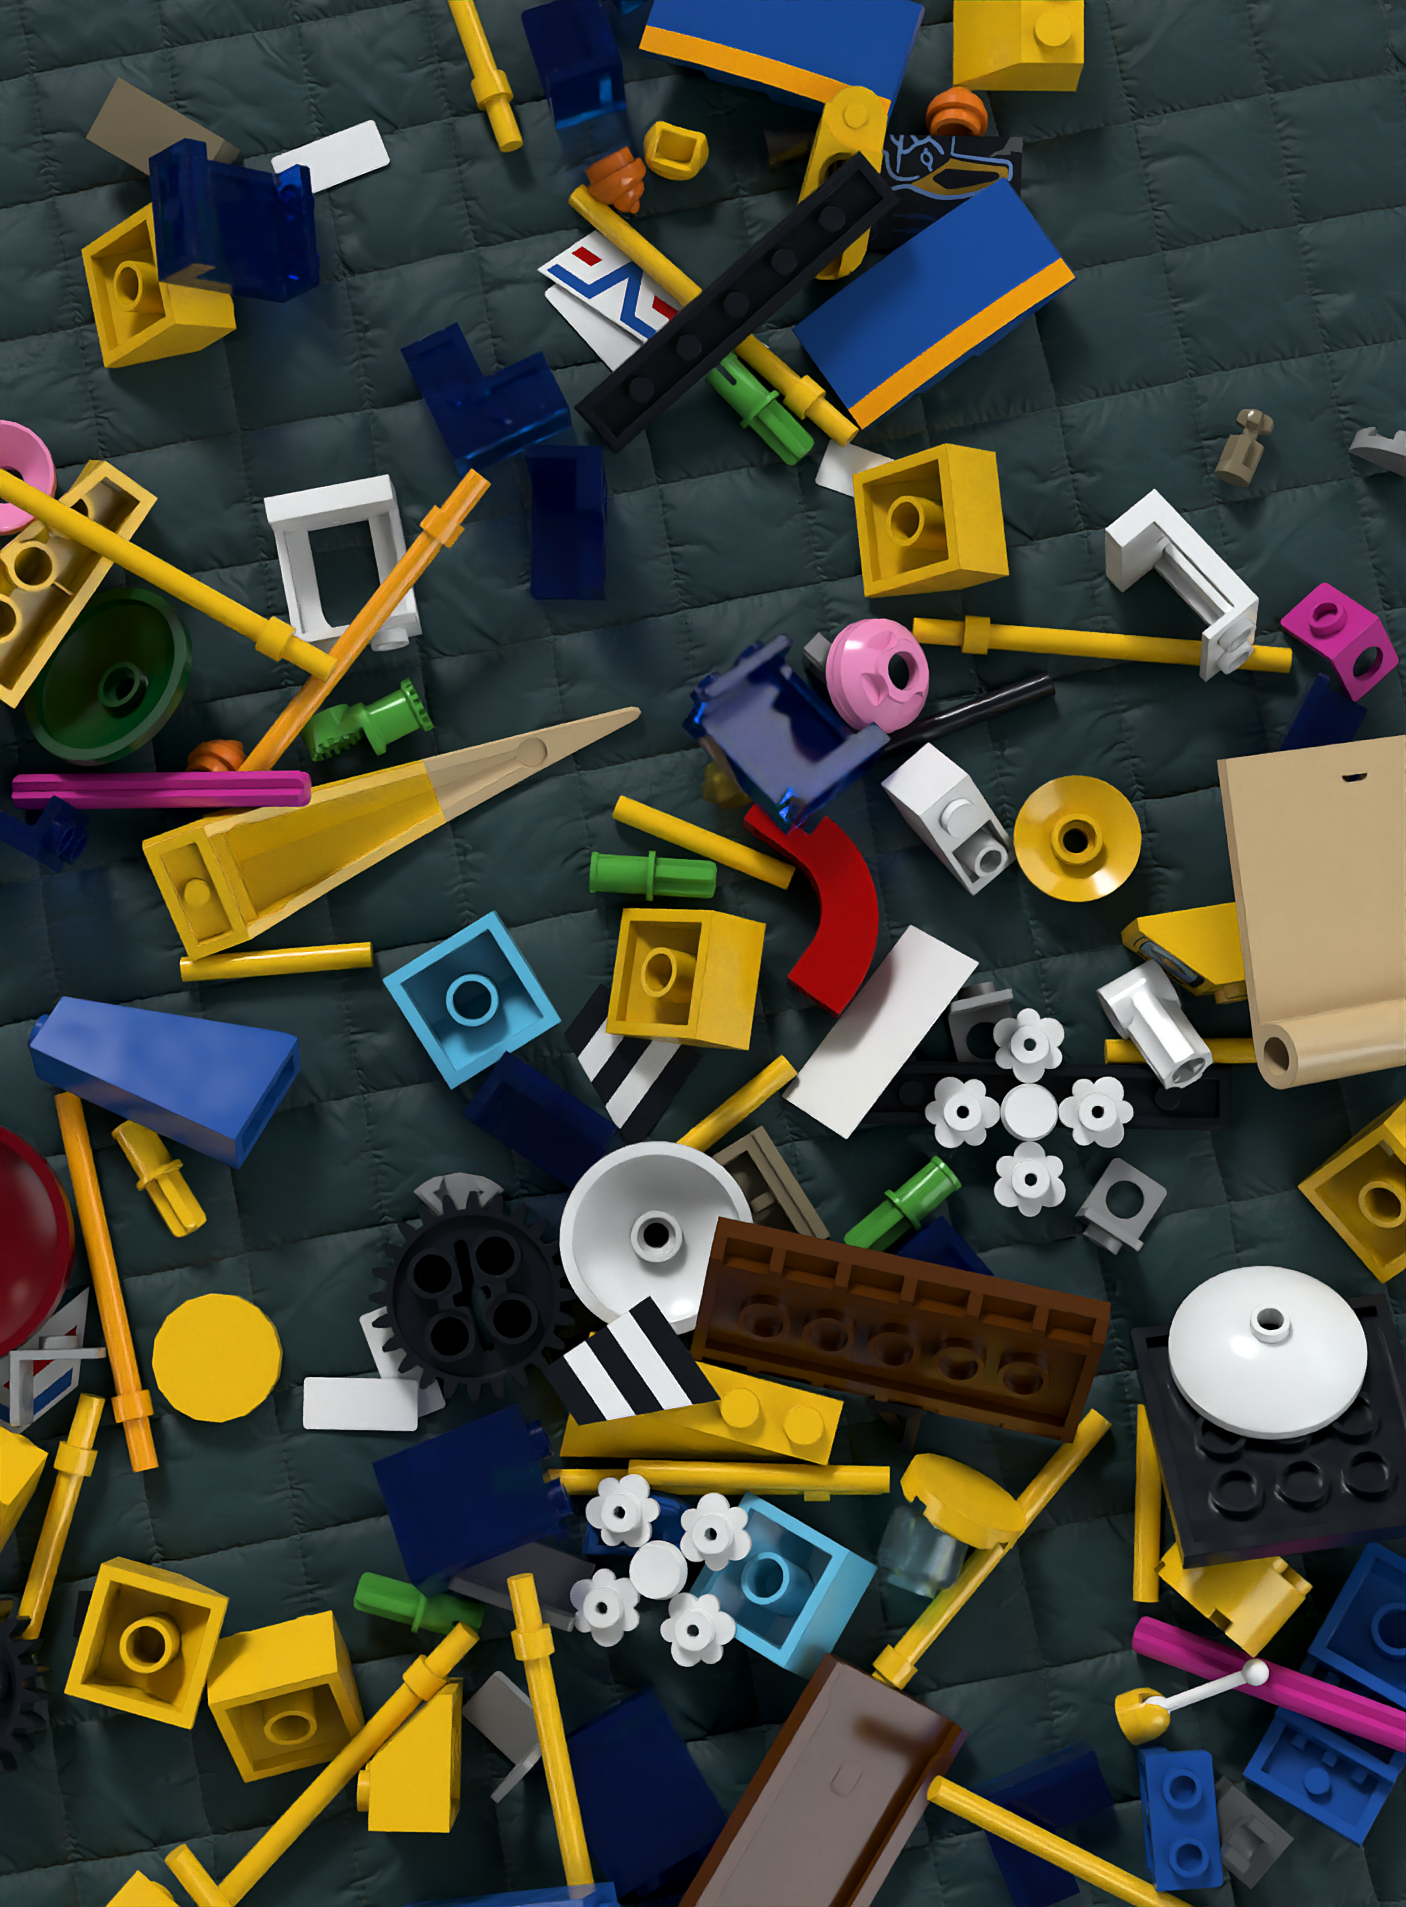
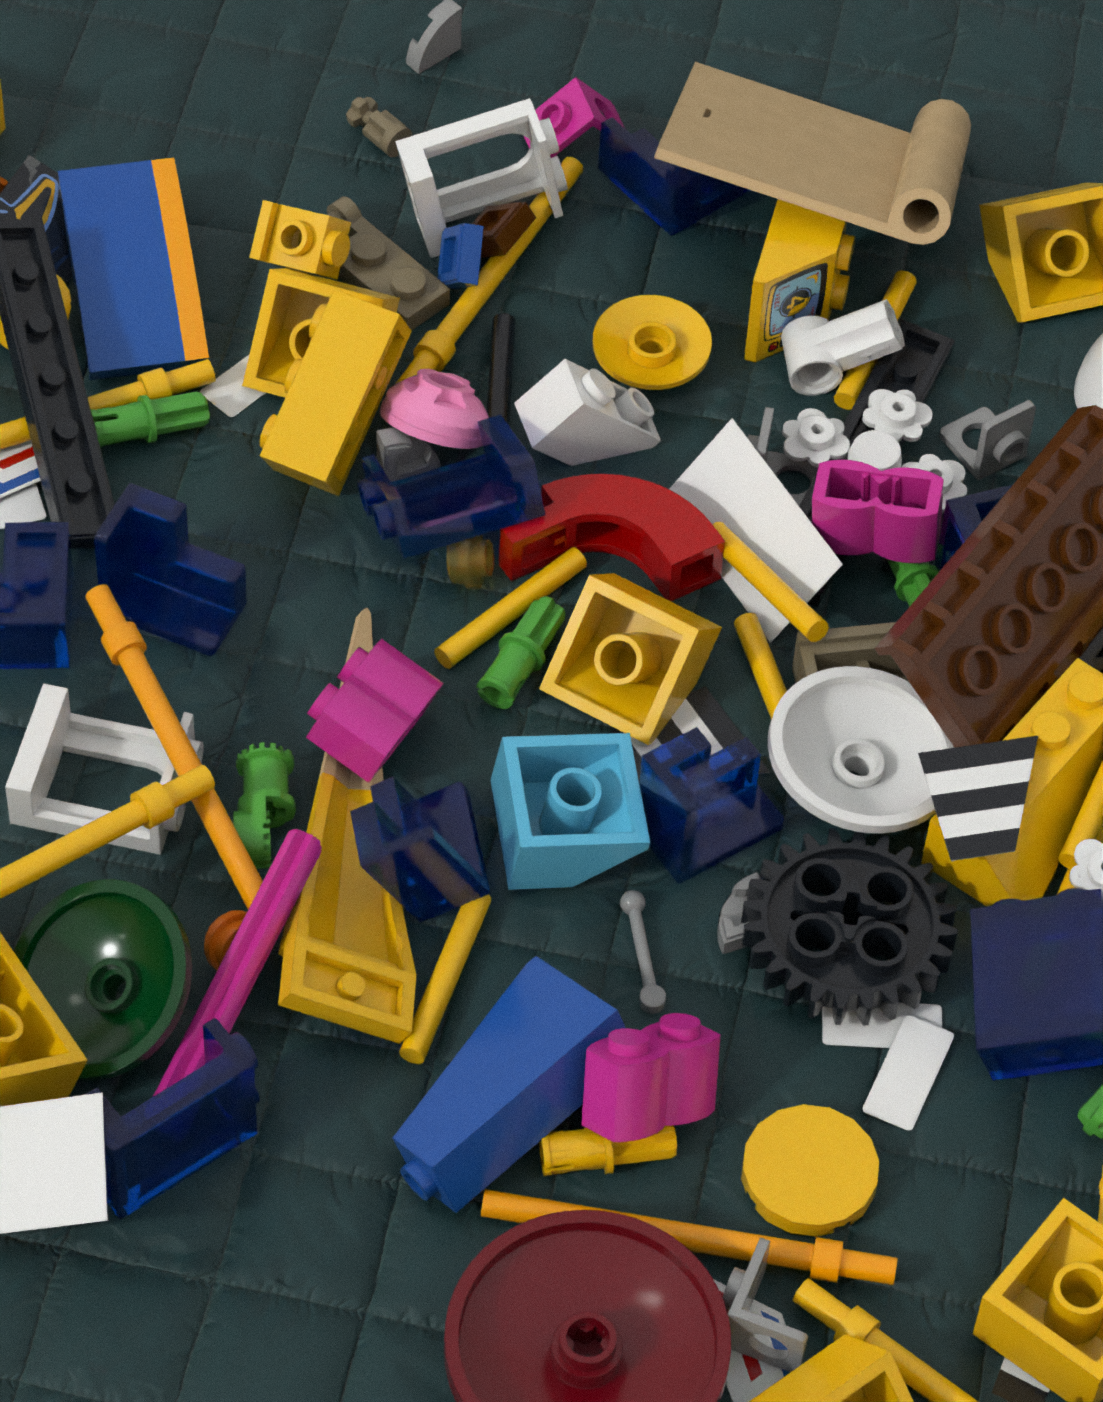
camera: 75 degrees left, 30 degrees down
none -> yellow brick [249,200,351,280]
none -> yellow brick [260,289,412,496]
none -> dark pink brick [306,639,444,783]
none -> dark tan plate [326,196,450,330]
none -> clear blue panel [350,777,491,923]
none -> blue tile [437,223,484,290]
none -> reddish brown tile [472,202,536,258]
none -> dark pink brick [582,1013,721,1142]
none -> light grey hinge [620,890,666,1014]
none -> yellow bar [712,522,829,642]
none -> dark pink brick [812,460,944,563]

